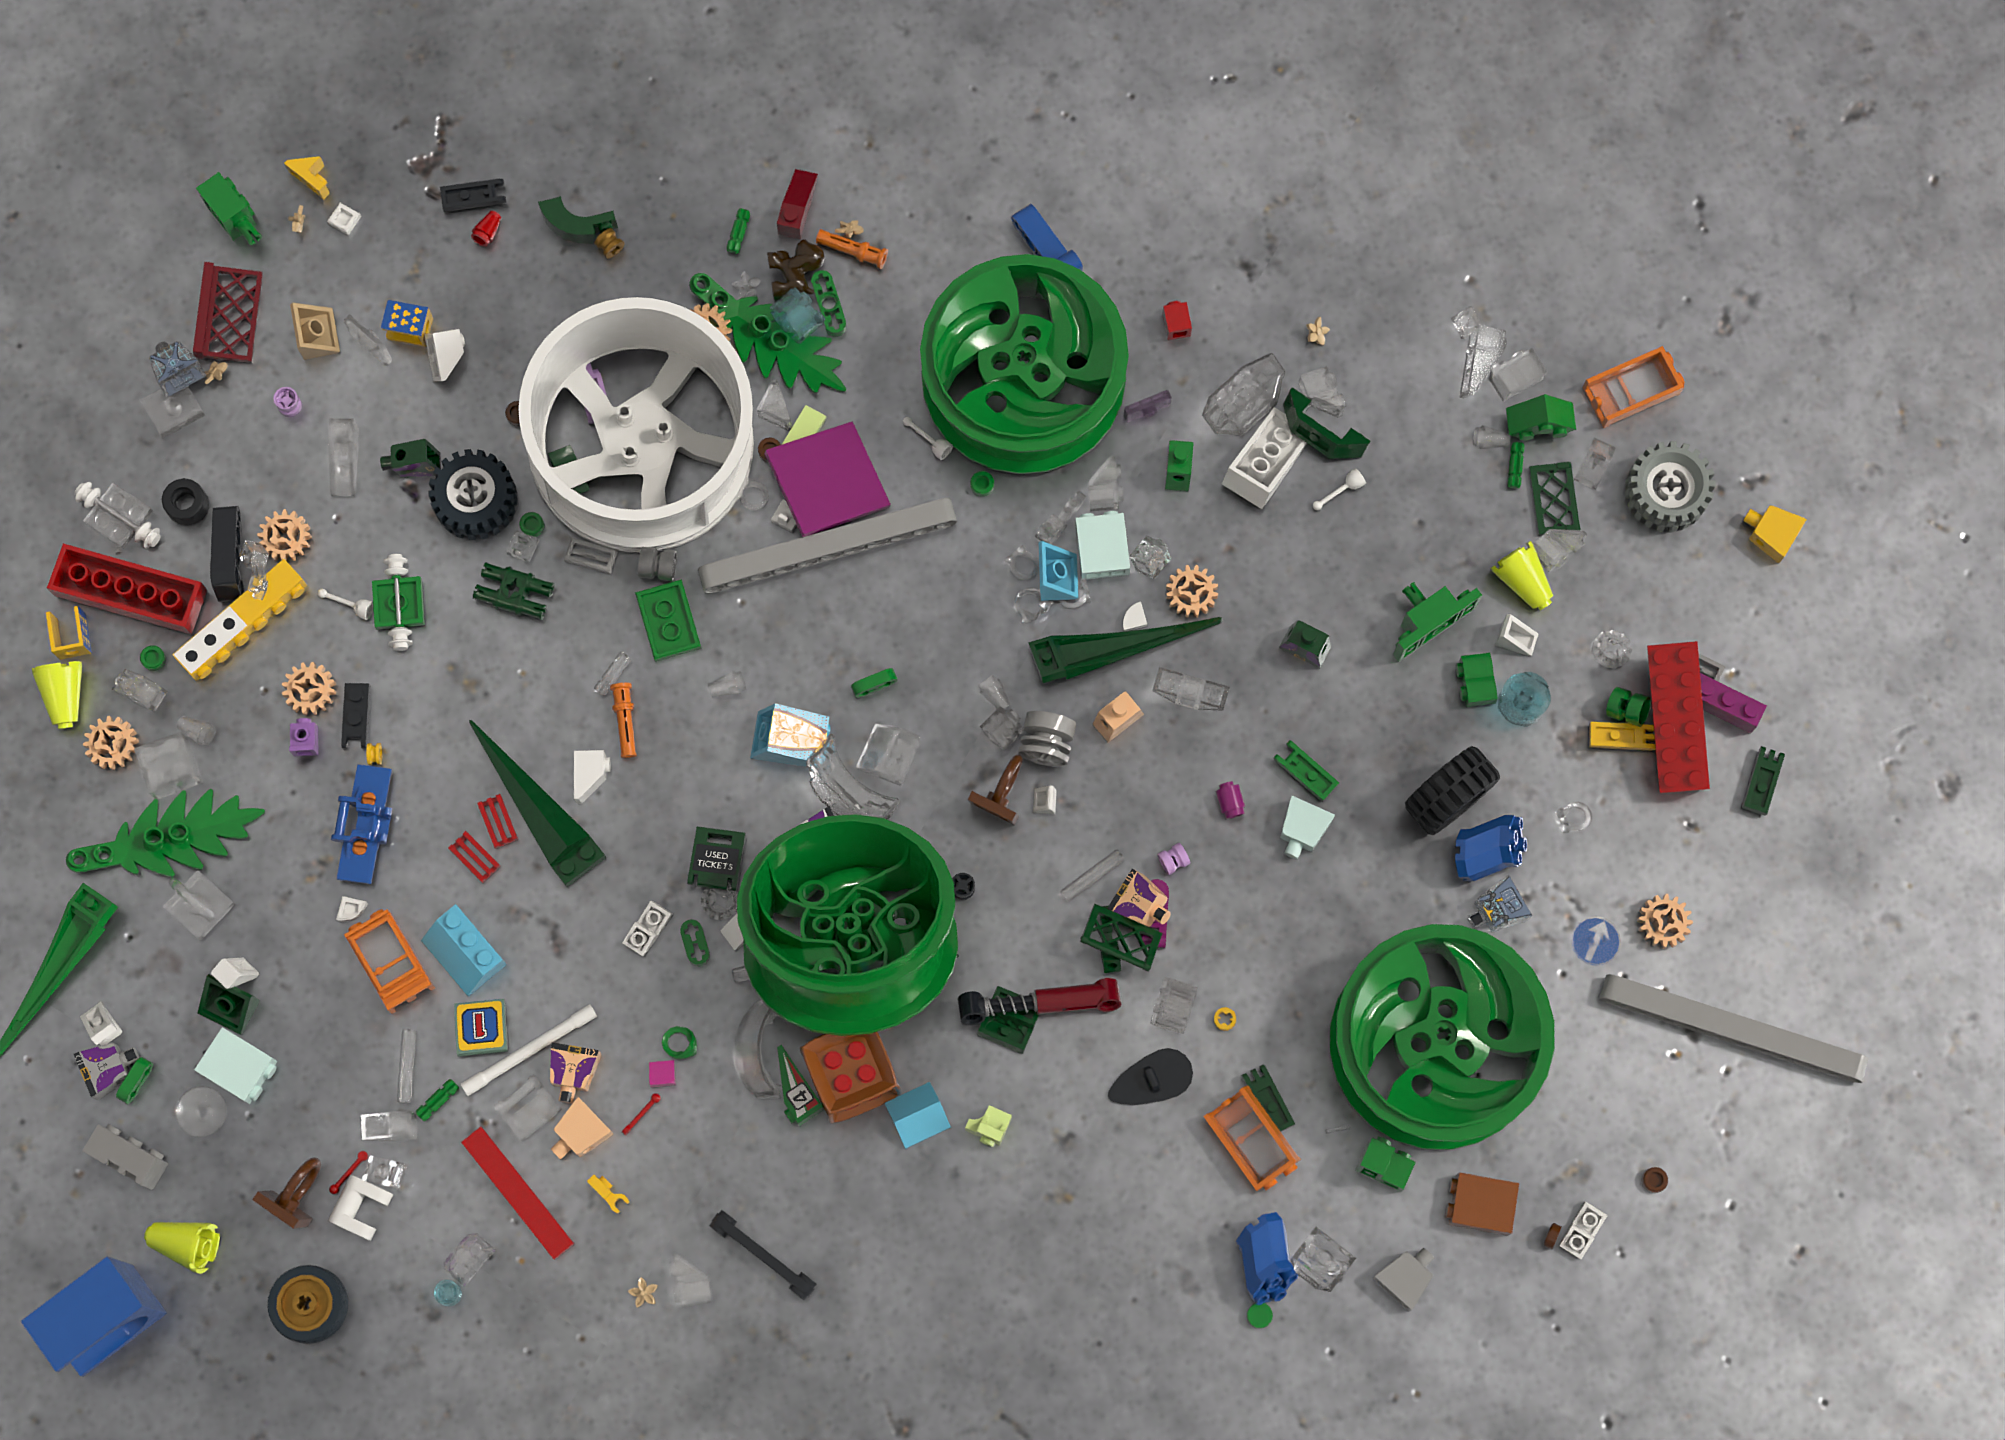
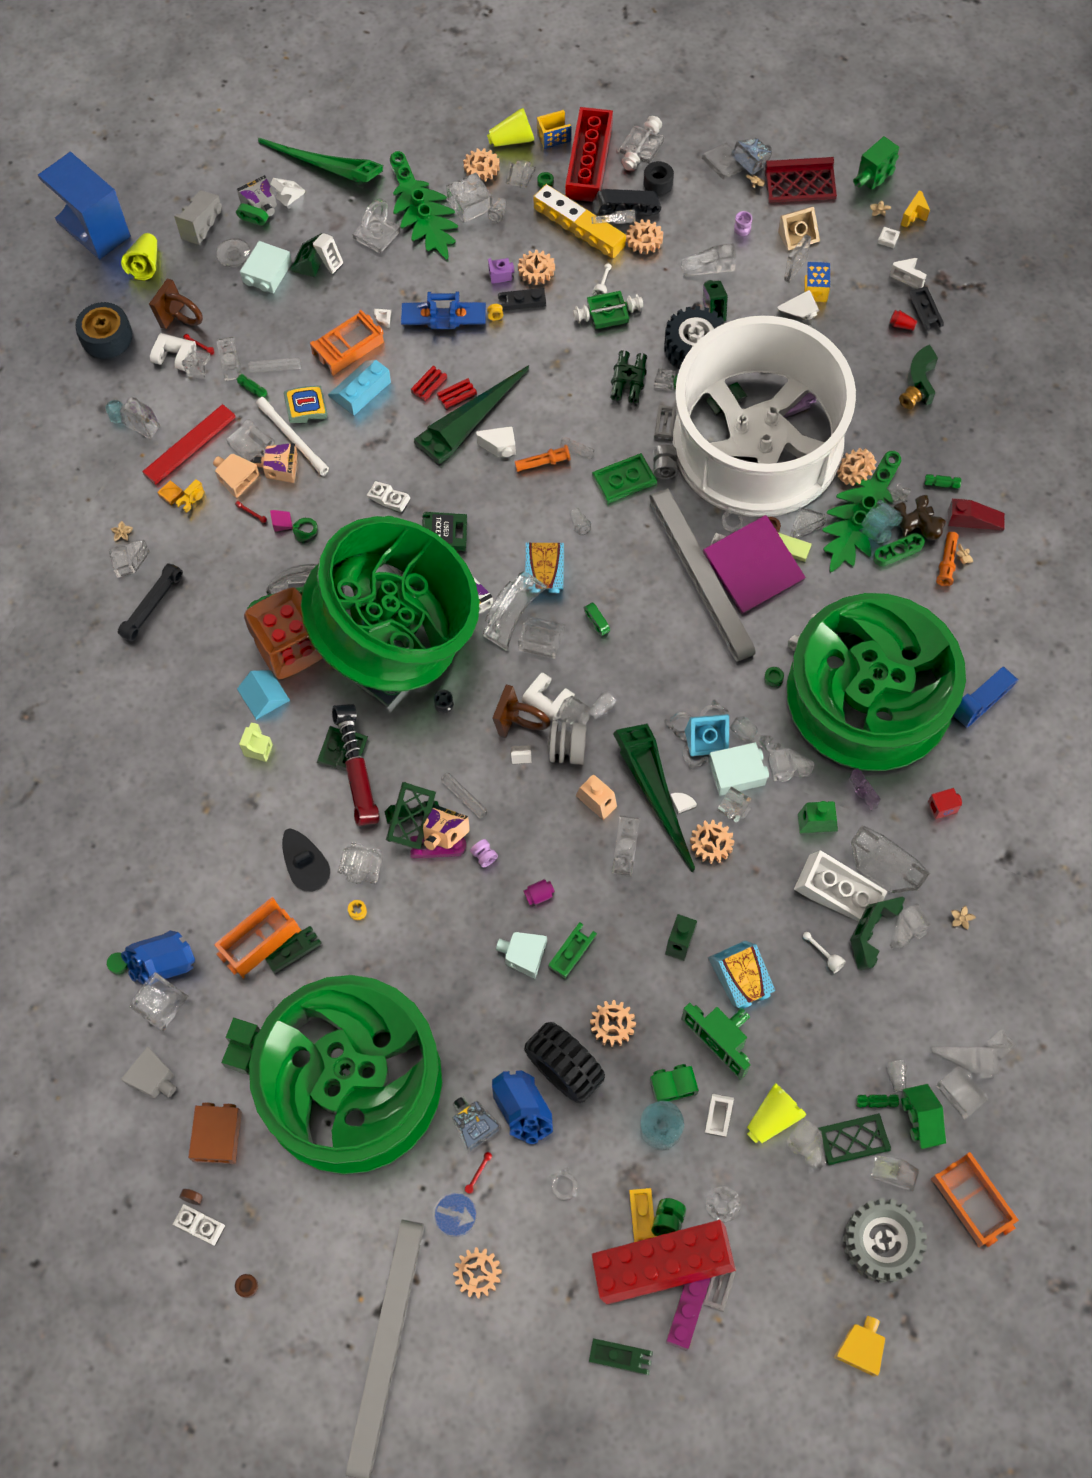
camera: 85 degrees right, 10 degrees down
none -> light orange tile [157,480,184,506]
none -> red hinge [465,1152,492,1194]
none -> white connector [522,673,575,722]
none -> light nougat gear [590,1000,636,1047]
none -> slope [708,941,775,1009]
none -> white slope [890,258,927,289]

